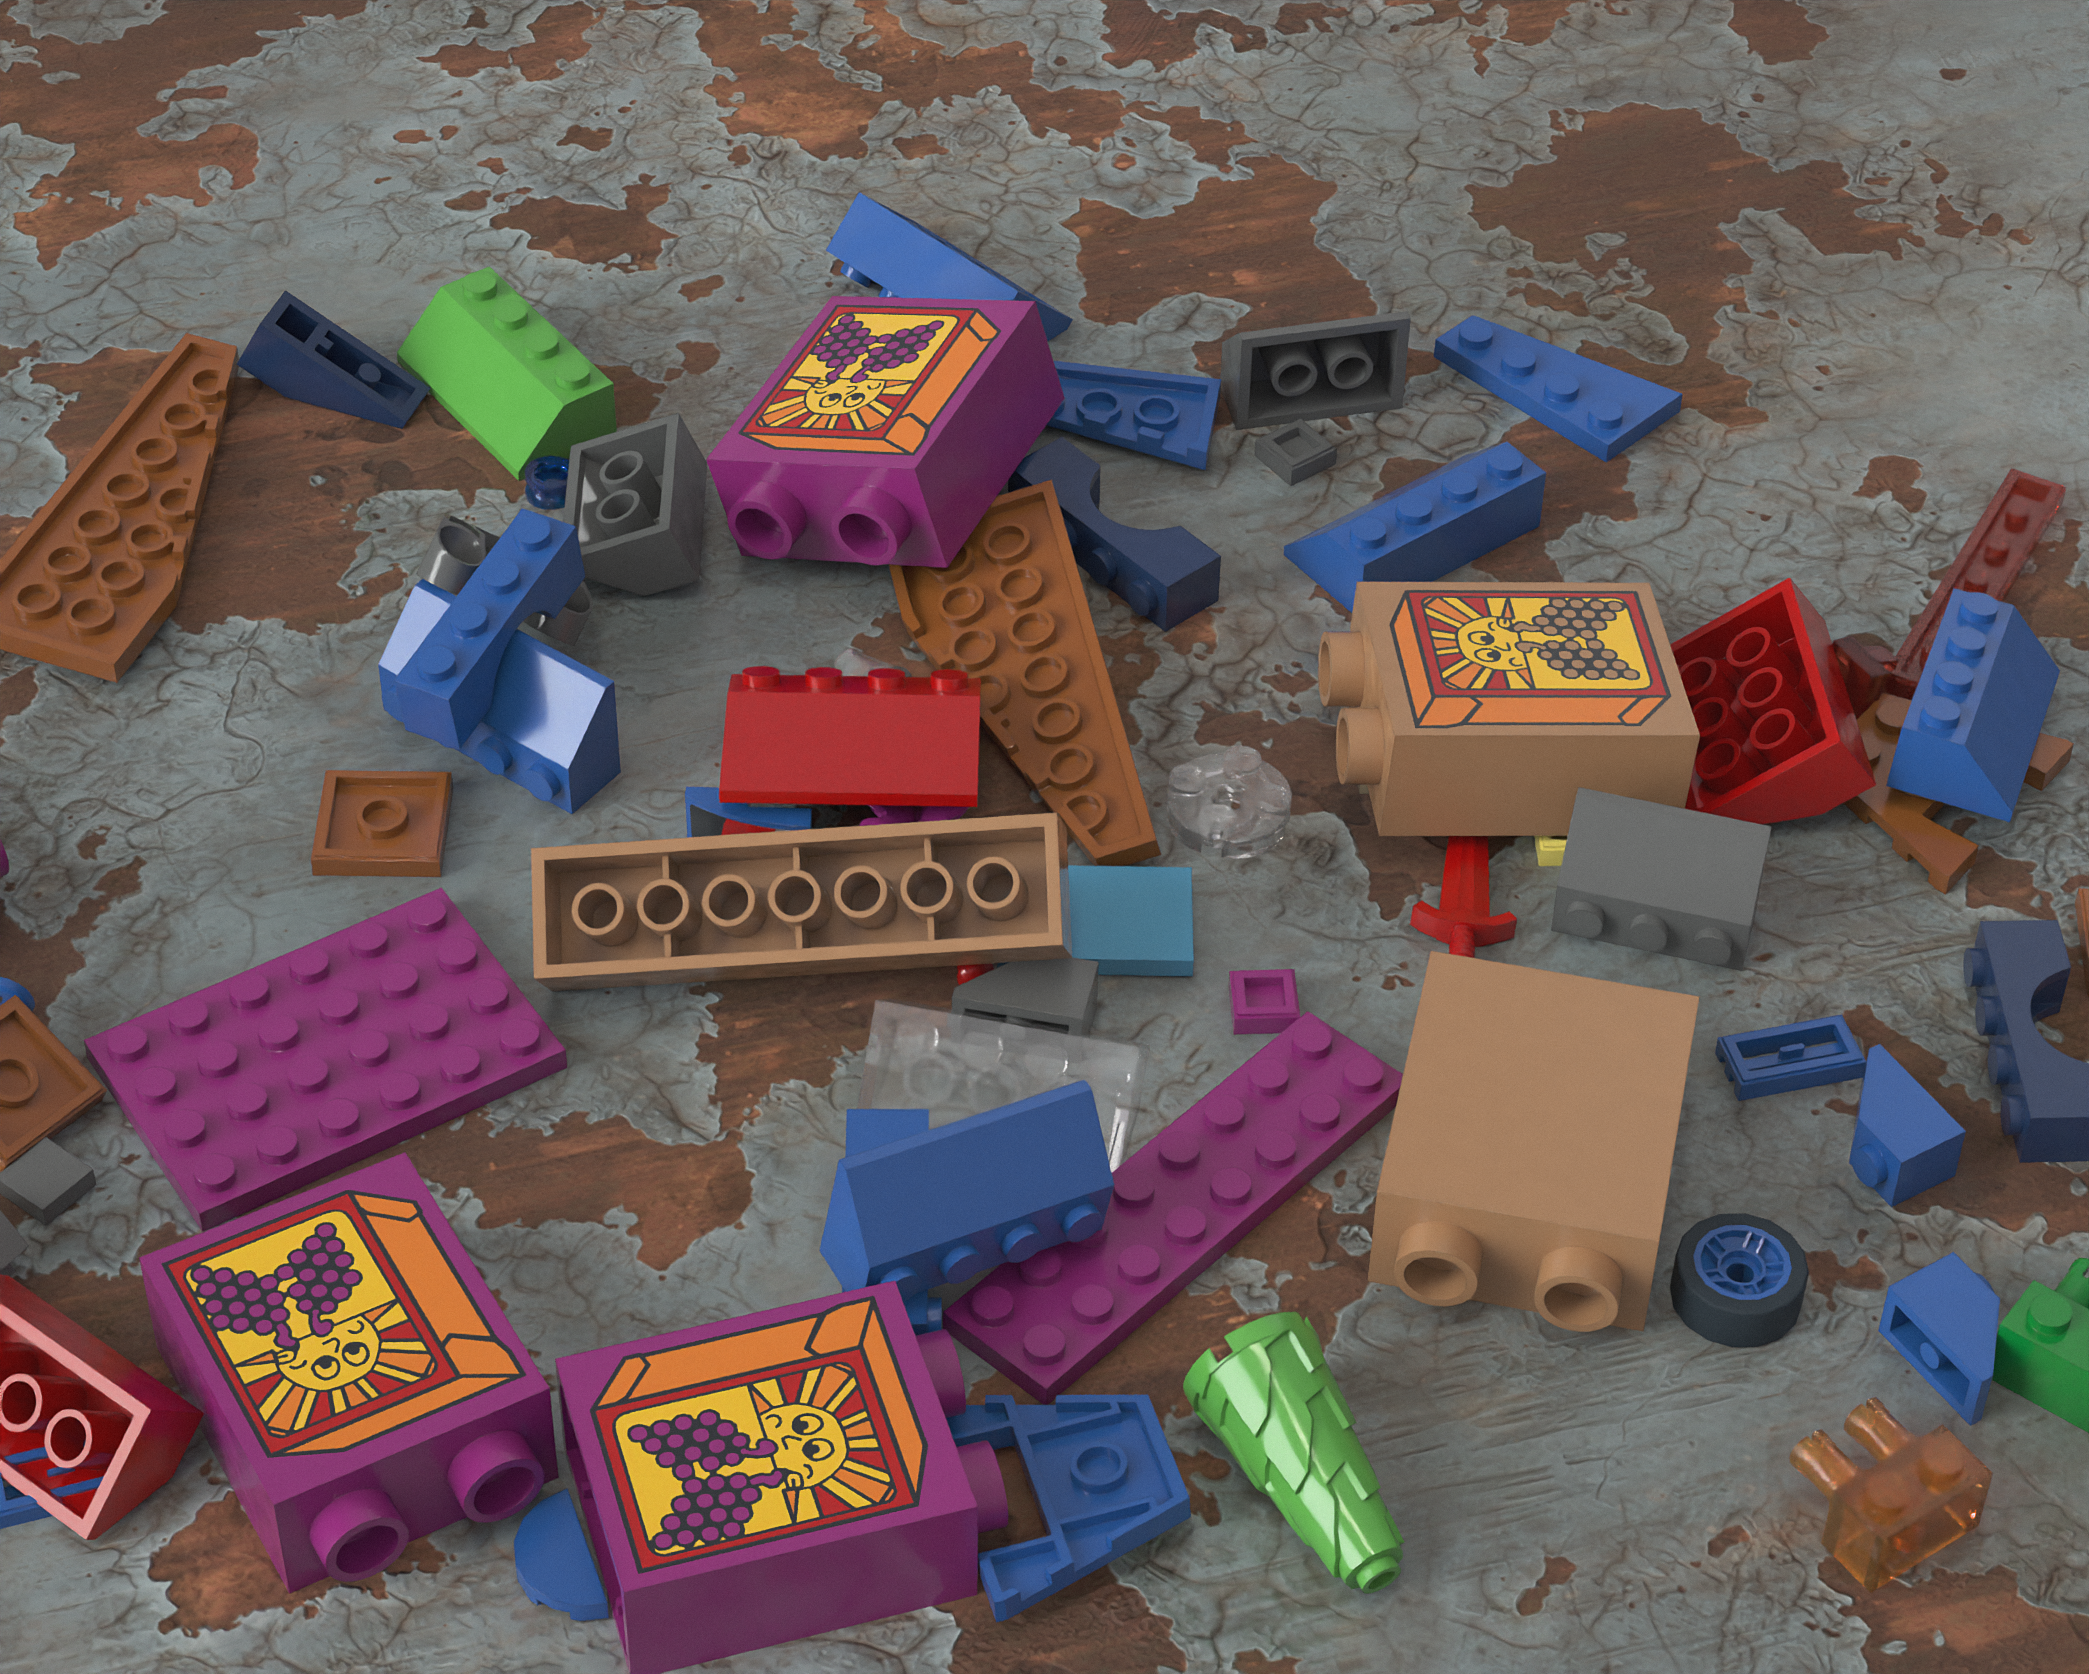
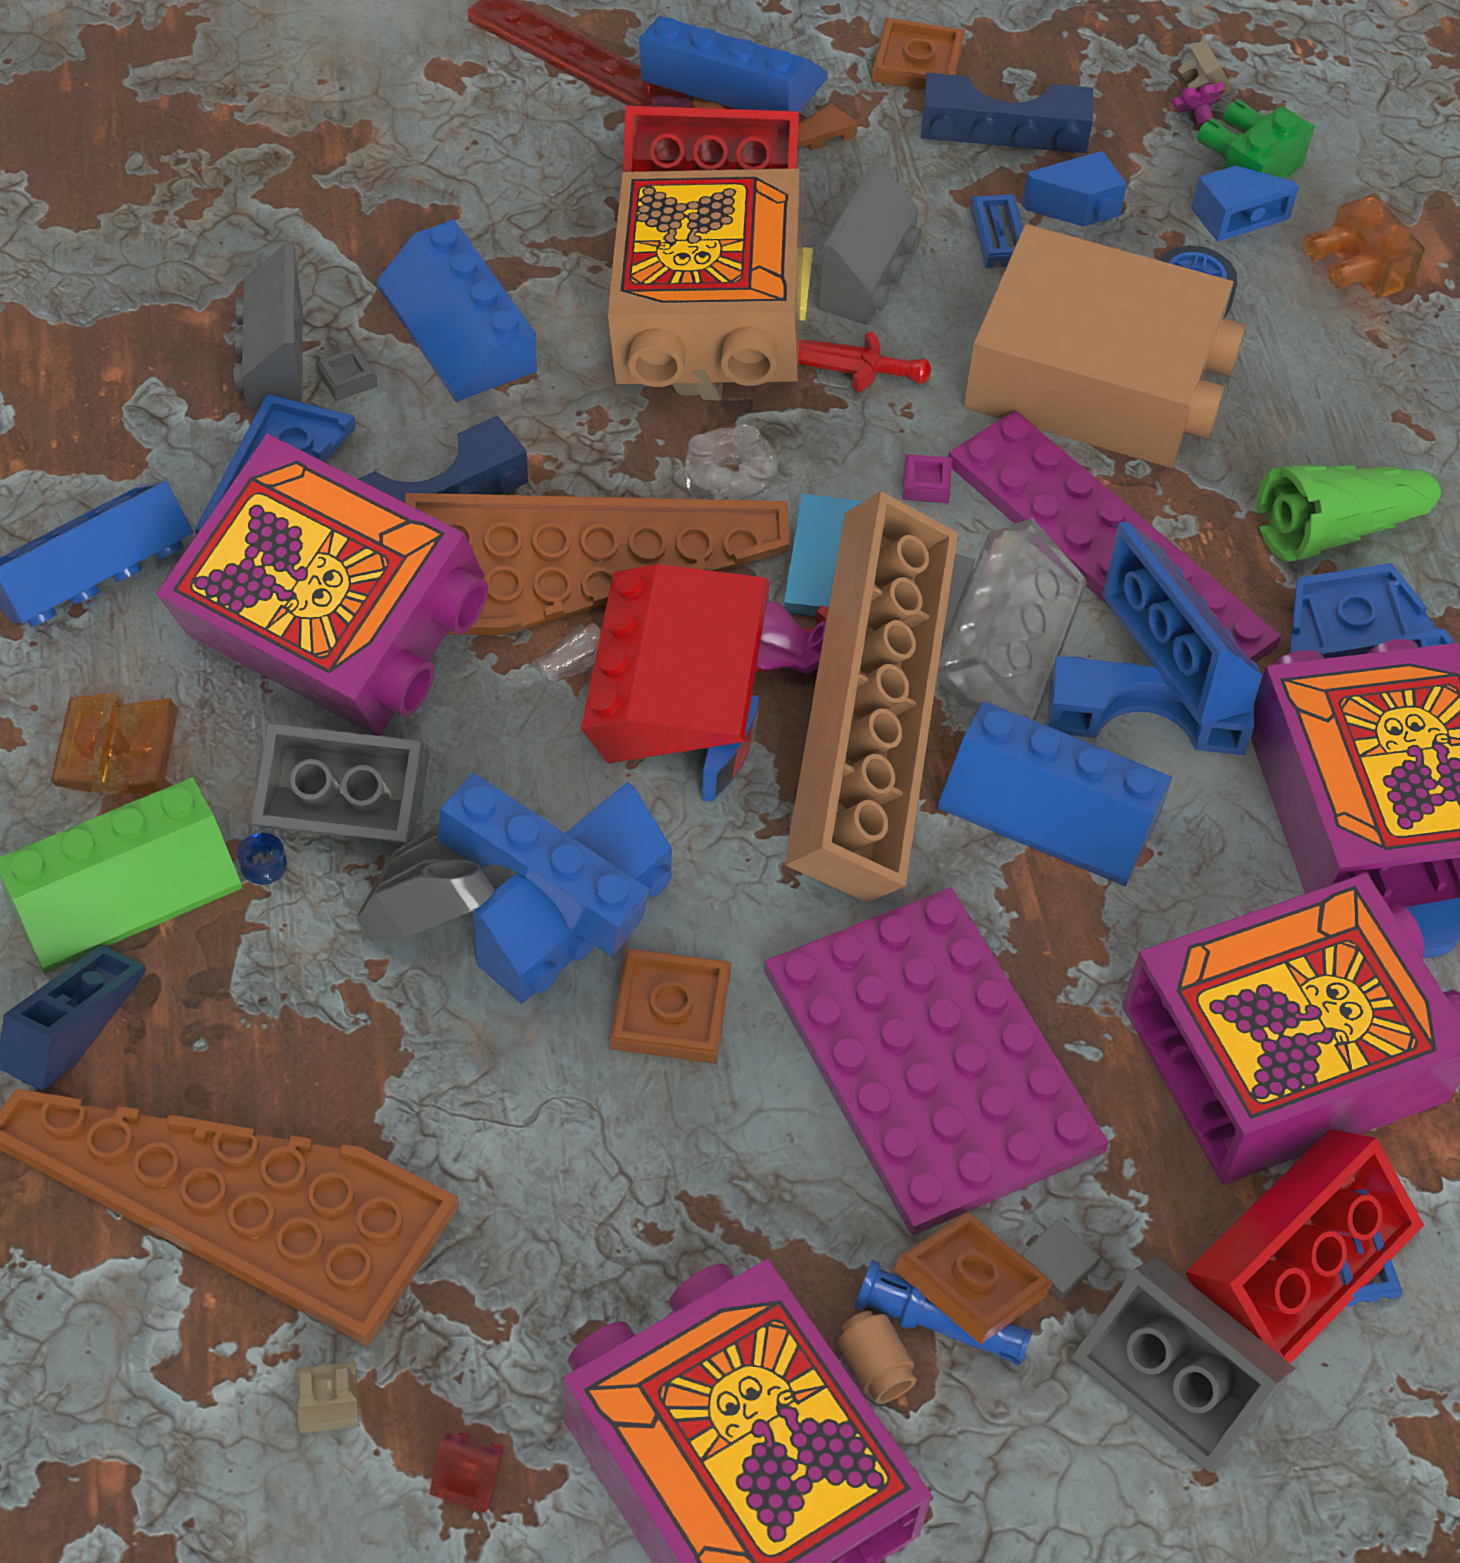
camera: 85 degrees left, 10 degrees up
blue wing [1434,315,1683,463] -> none
none -> clear orange slope [51,692,179,794]
none -> blue slope [937,701,1172,887]

